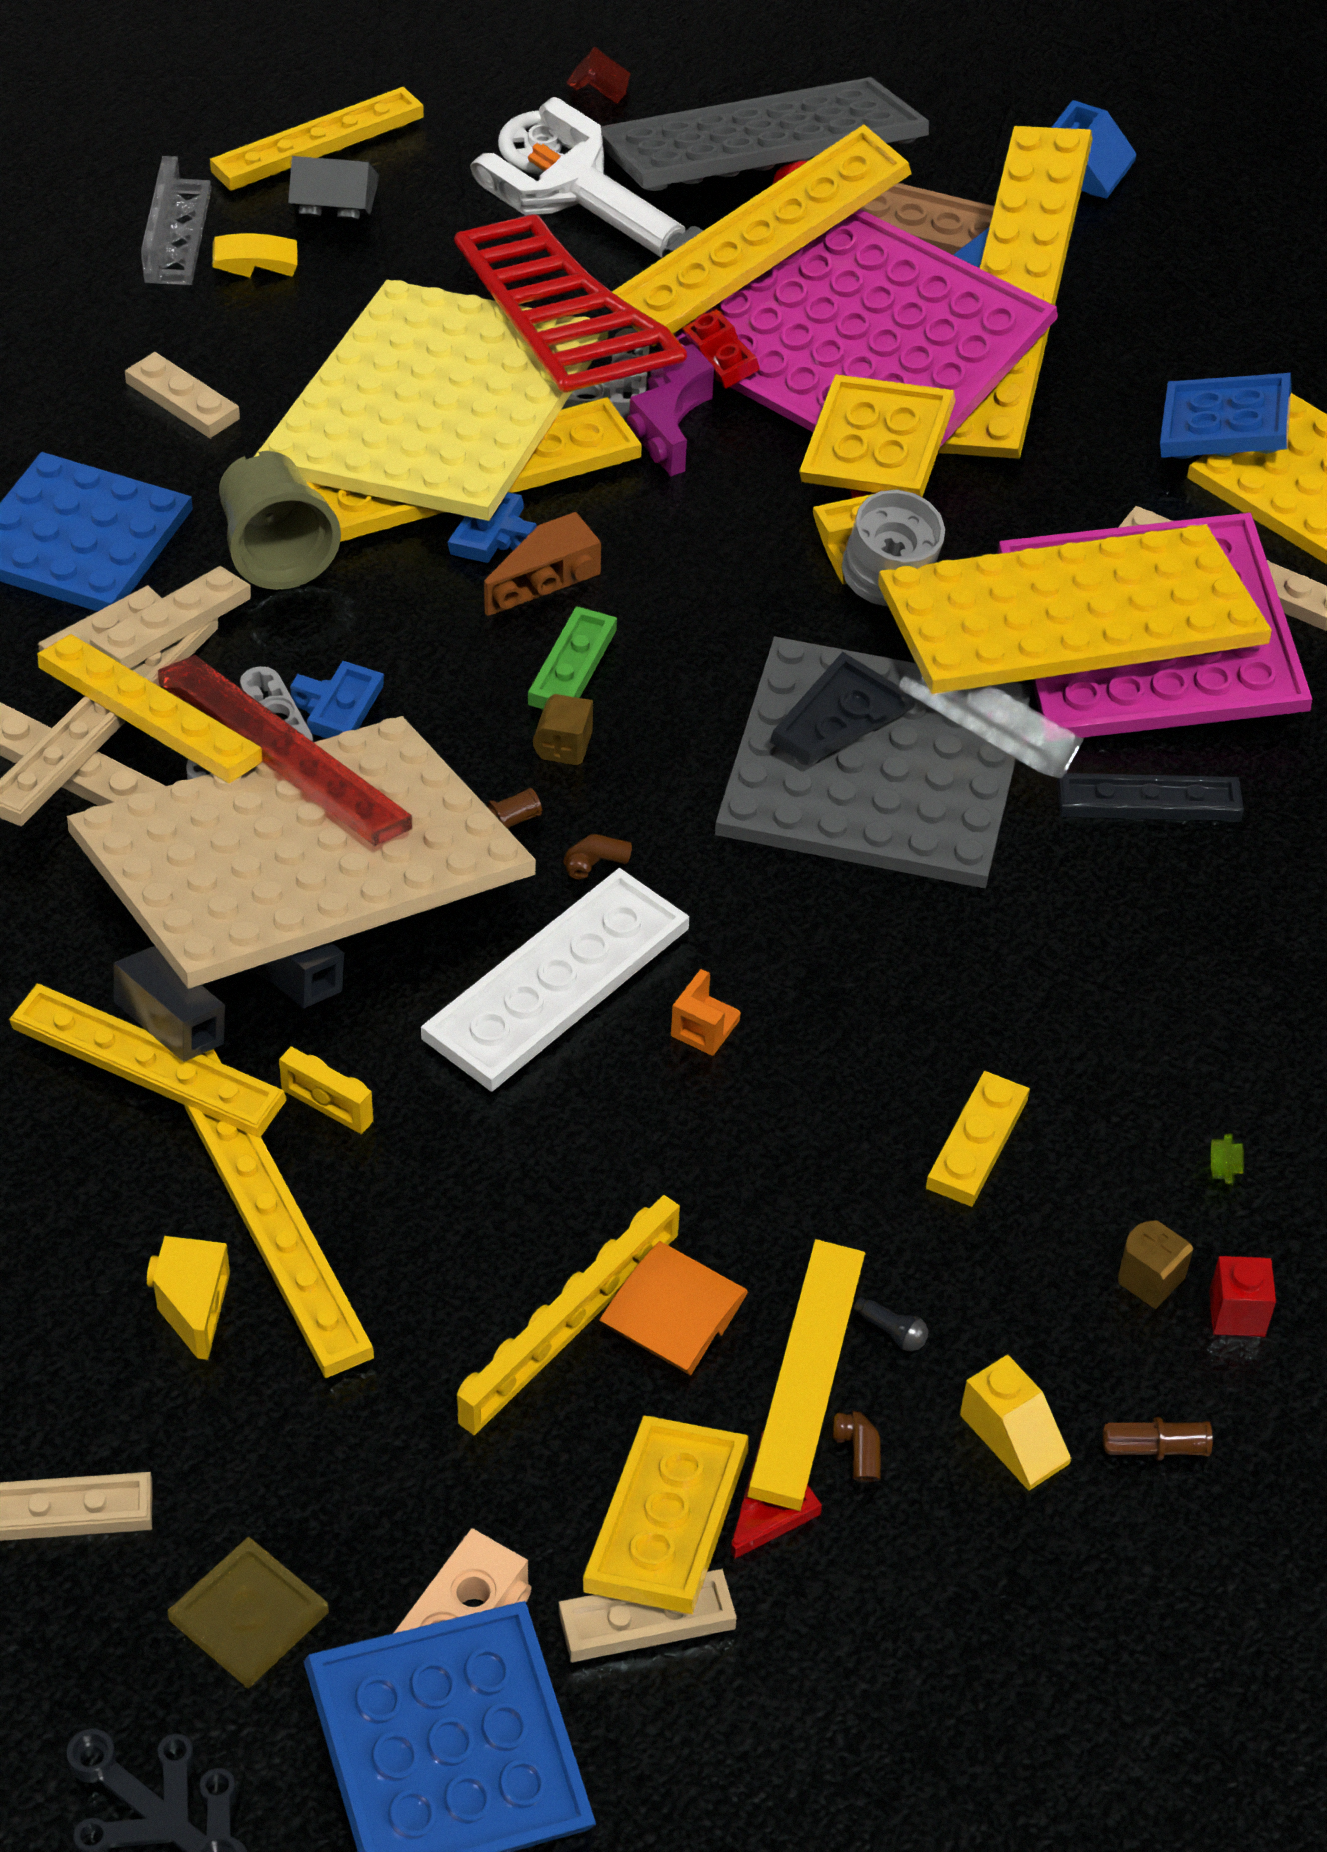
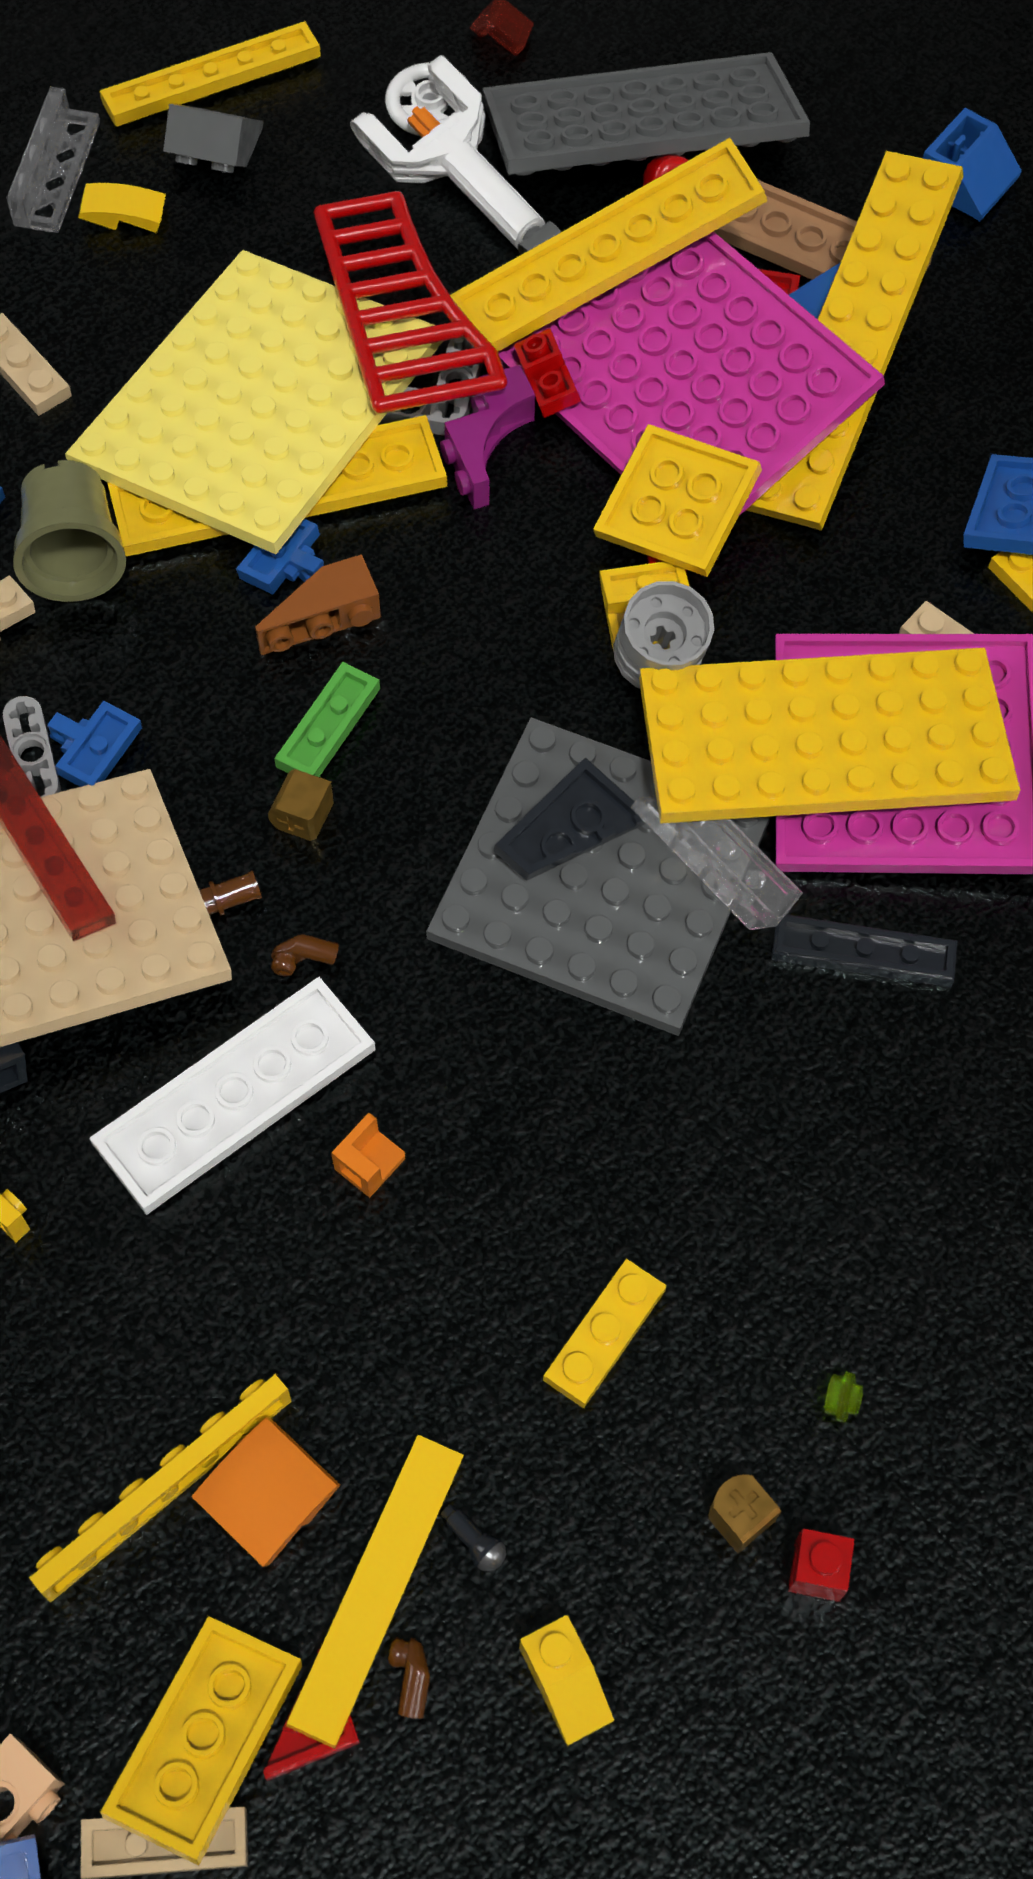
camera: 10 degrees right, 15 degrees up
reddish brown axle [1102,1417,1213,1461] -> none

